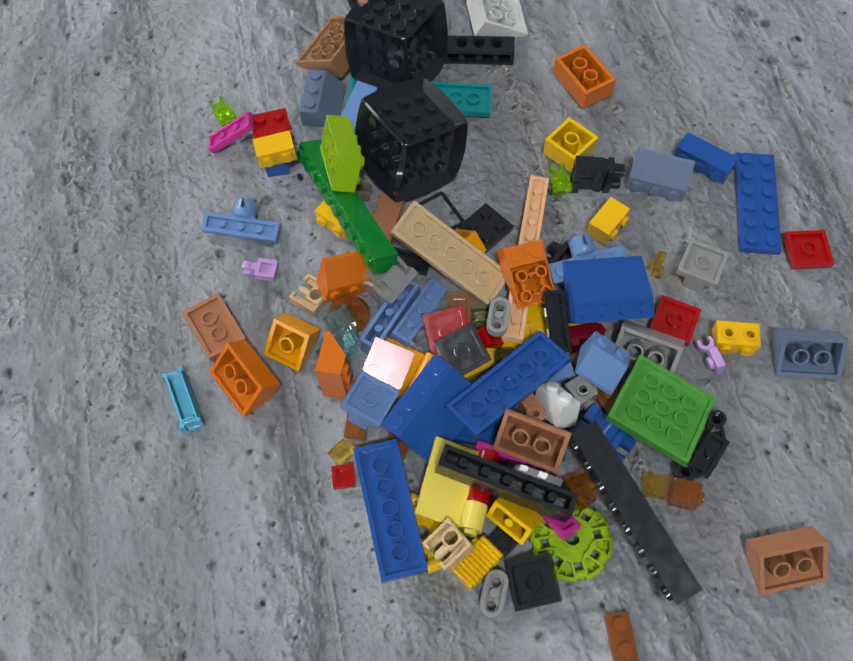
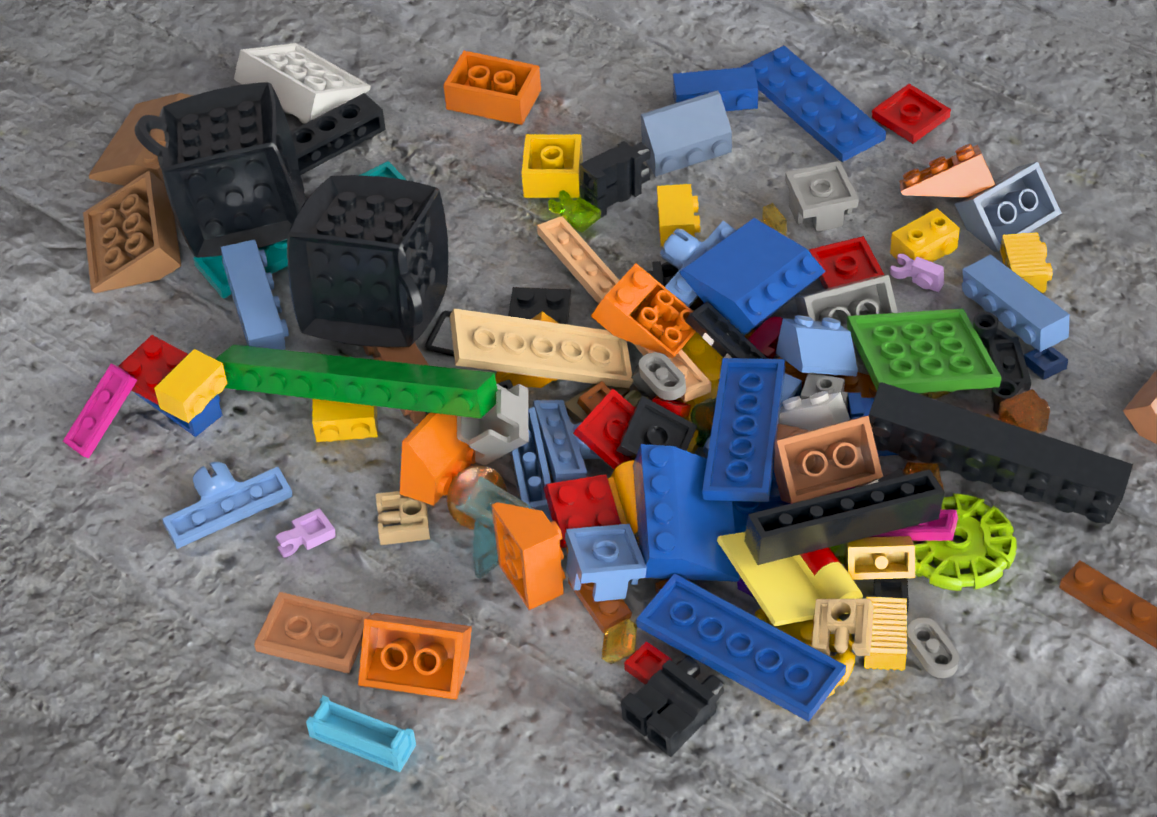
camera: 40 degrees left, 15 degrees down
clear neon green plate [209,96,237,127] -> none
light orange slope [264,313,321,372] -> none
sand blue slope [299,69,346,127] -> none
lime brick [320,114,364,193] -> none
black plate [505,553,562,612] -> none
none -> black hips [621,656,724,757]
none -> slope [899,144,995,198]
none -> medium blue brick [962,255,1070,352]
none -> yellow brick [1000,232,1052,293]
none -> dark blue plate [1024,346,1068,380]

